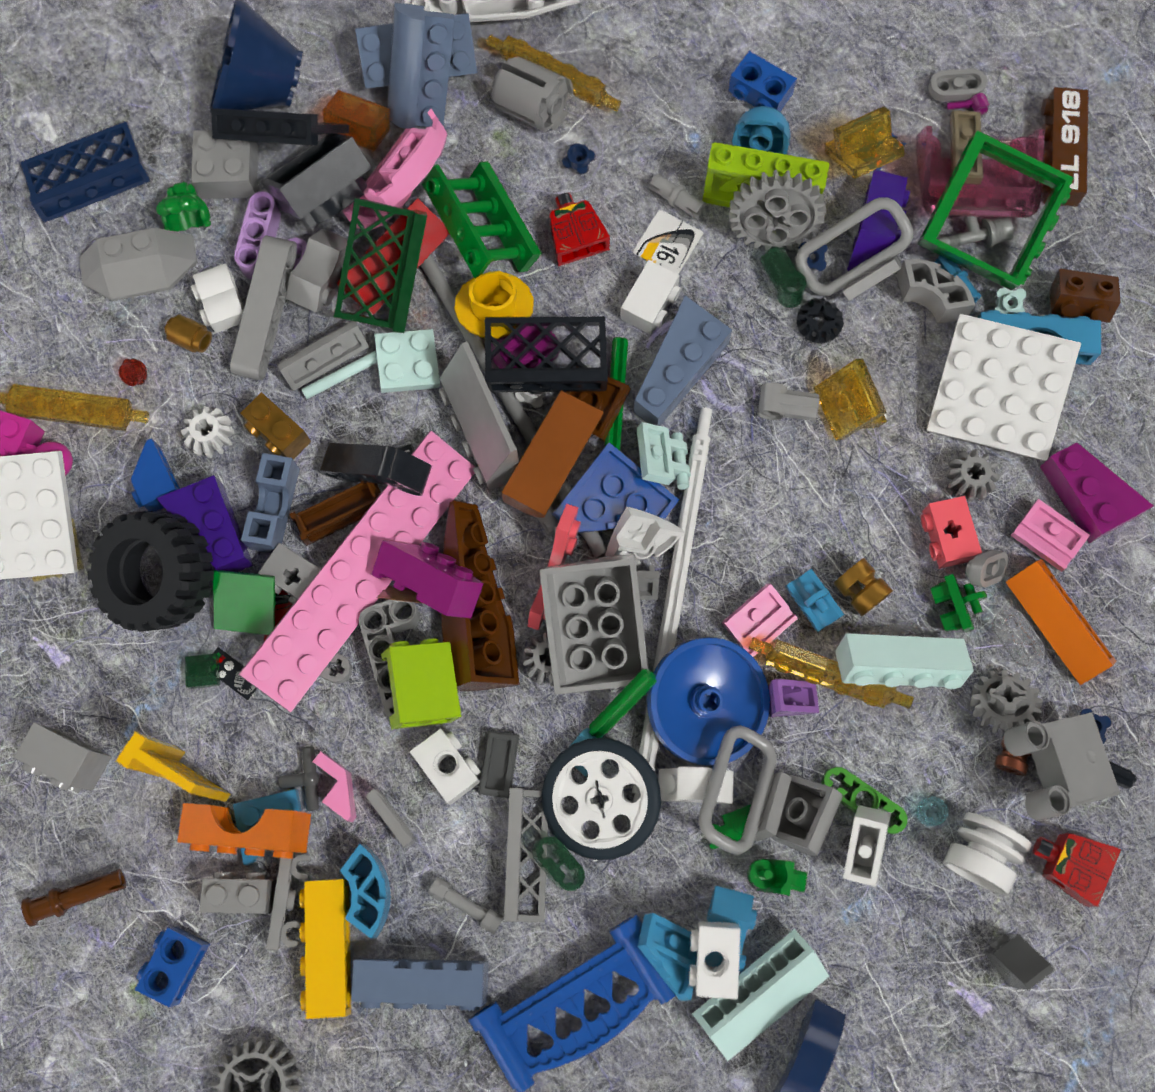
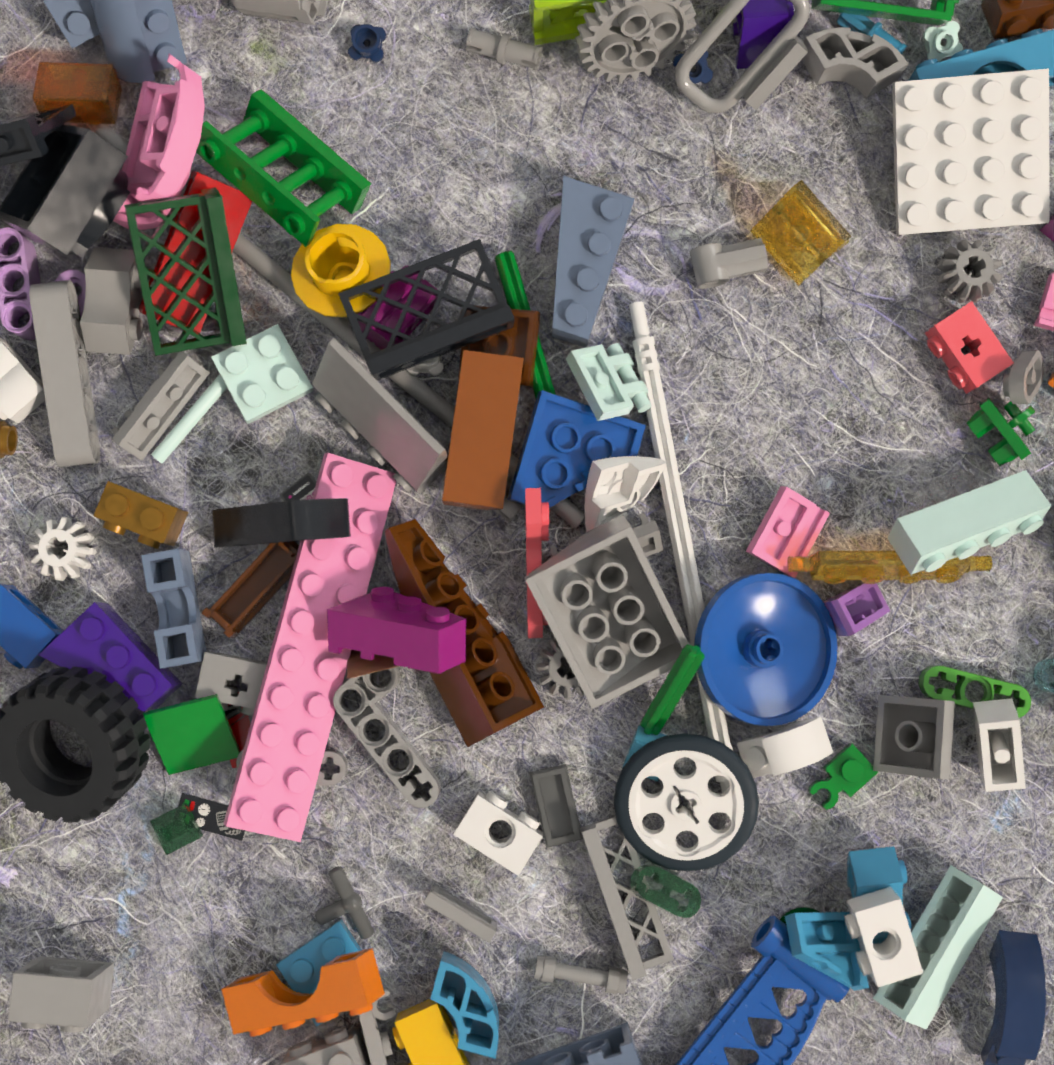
camera: 20 degrees left, 10 degrees up
yellow fence [116,732,231,802] -> none
bright pink slope [313,751,356,823] -> none
lime panel [381,639,462,729] -> none
red torso [549,193,610,267] -> none
white brick [620,260,681,335] -> none
sticker [633,210,703,274] -> none
light grey bar [698,725,792,854] -> none
green hips [747,858,807,896] -> none
clear green piece [760,247,807,308] -> none
dark azure hips [785,569,844,633] -> none
black gear [796,297,844,343] -> none
pearl gold wheel [833,558,893,617] -> none

